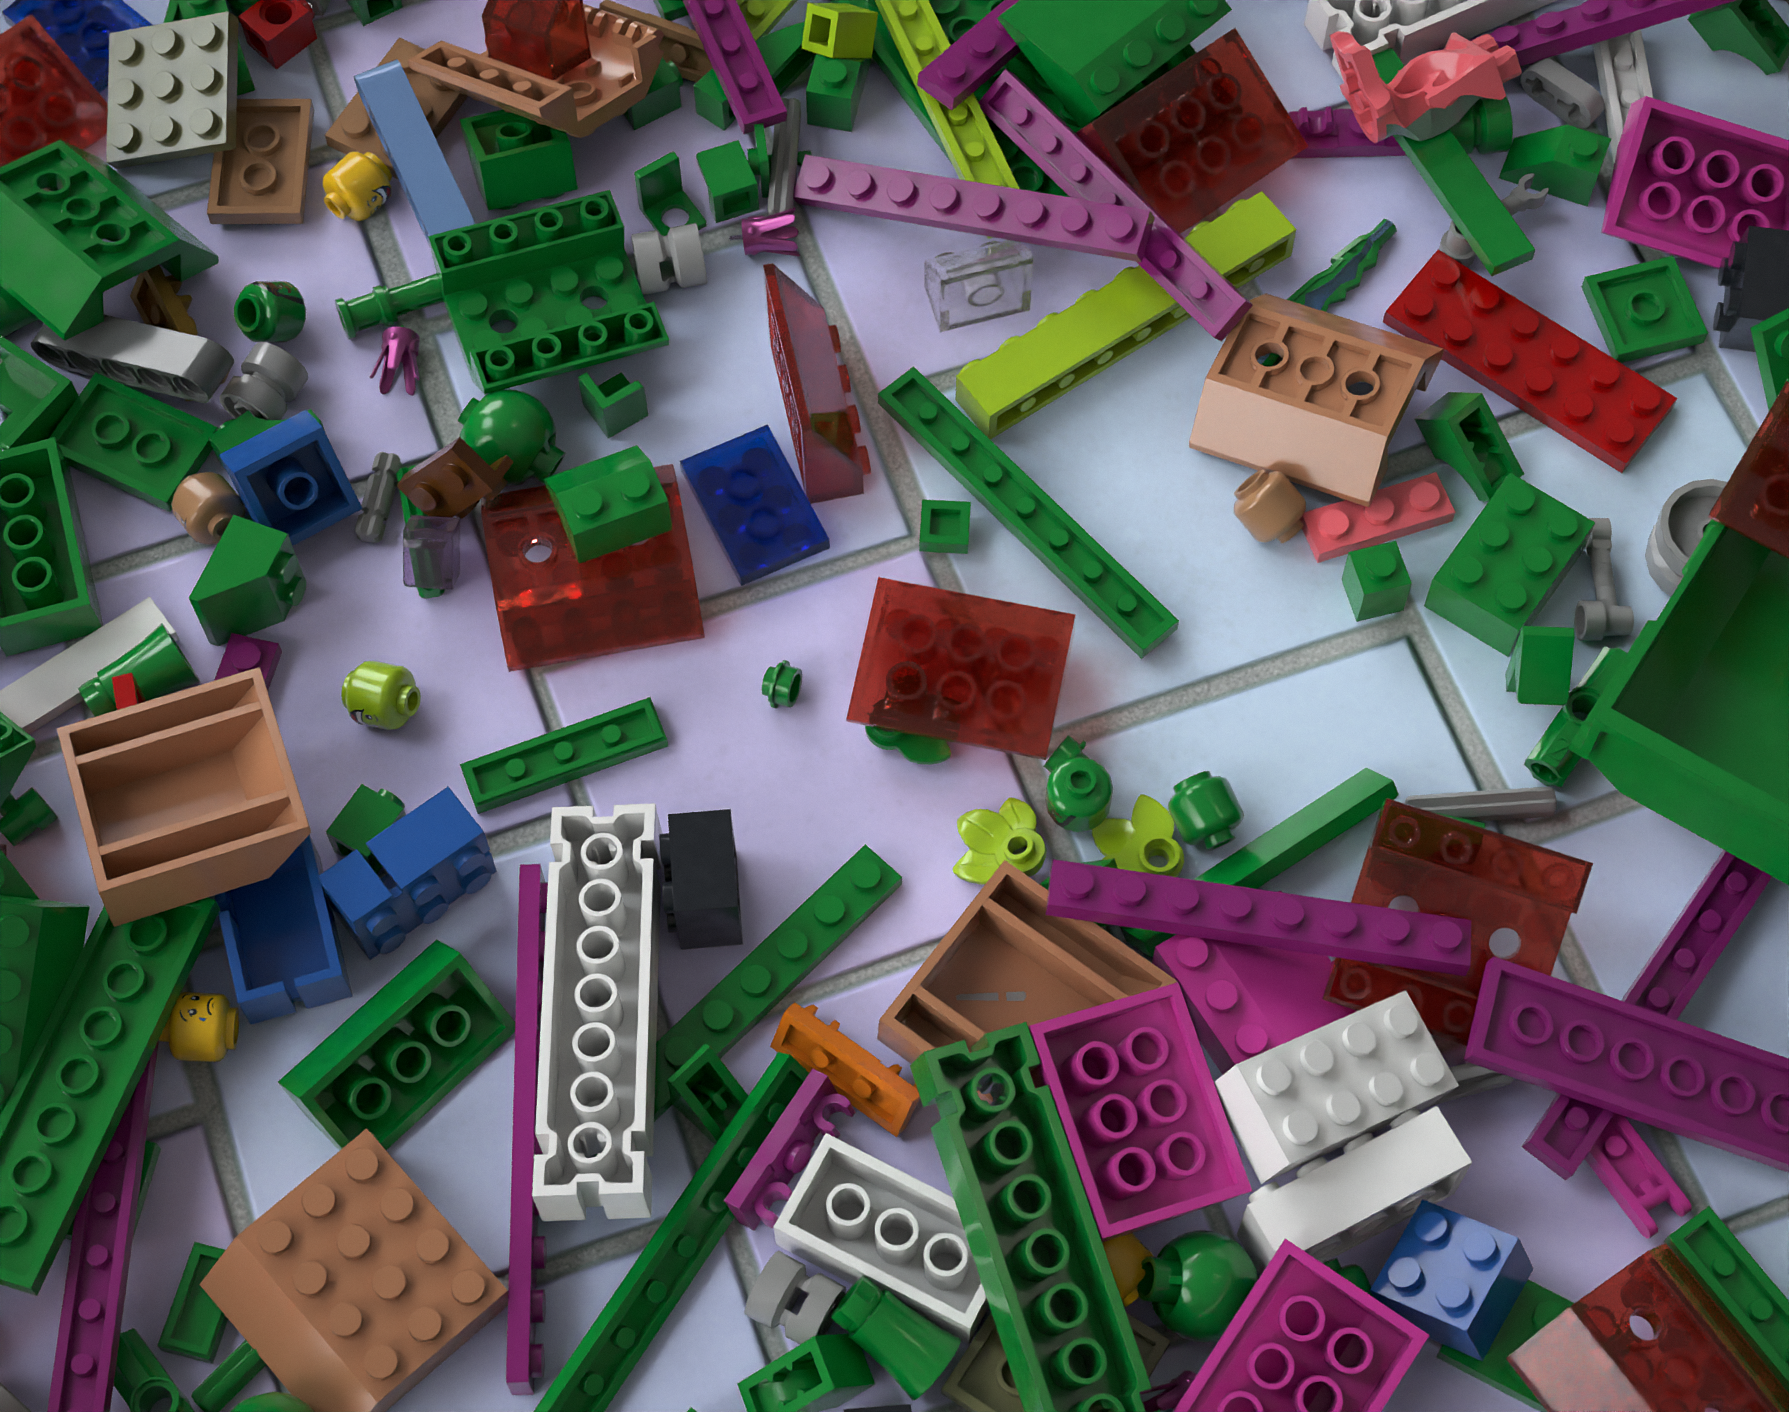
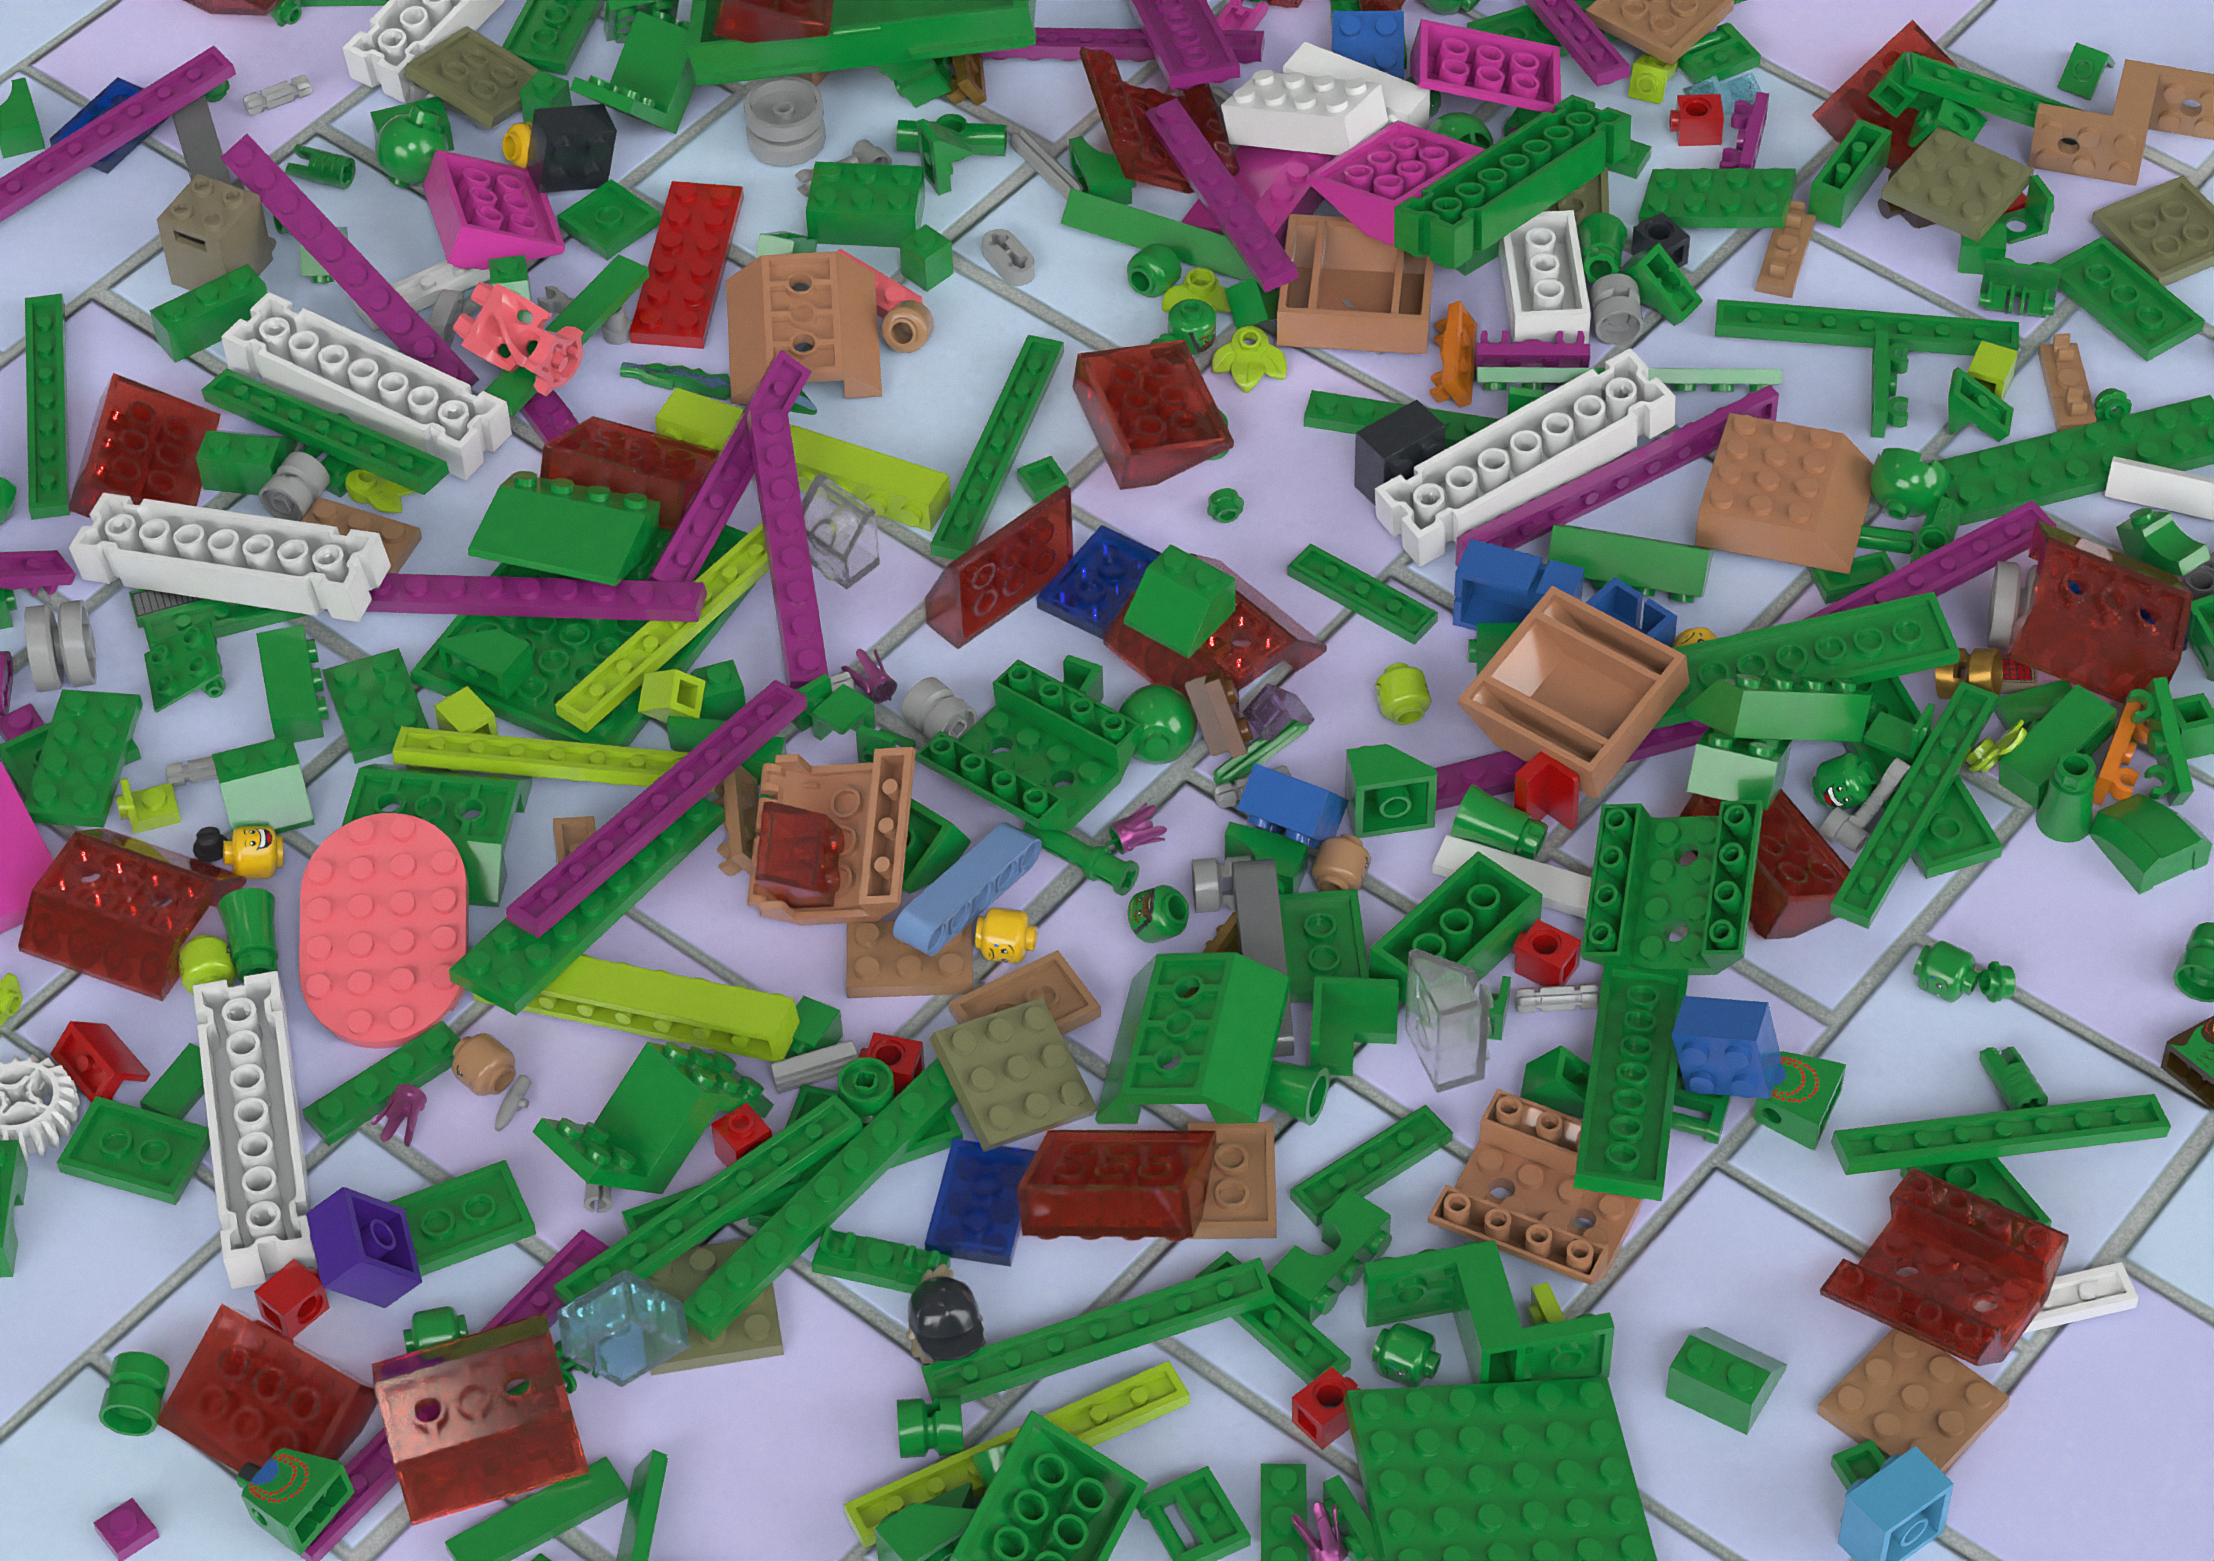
camera: 120 degrees left, 15 degrees down
none -> light grey beam [982,229,1035,286]

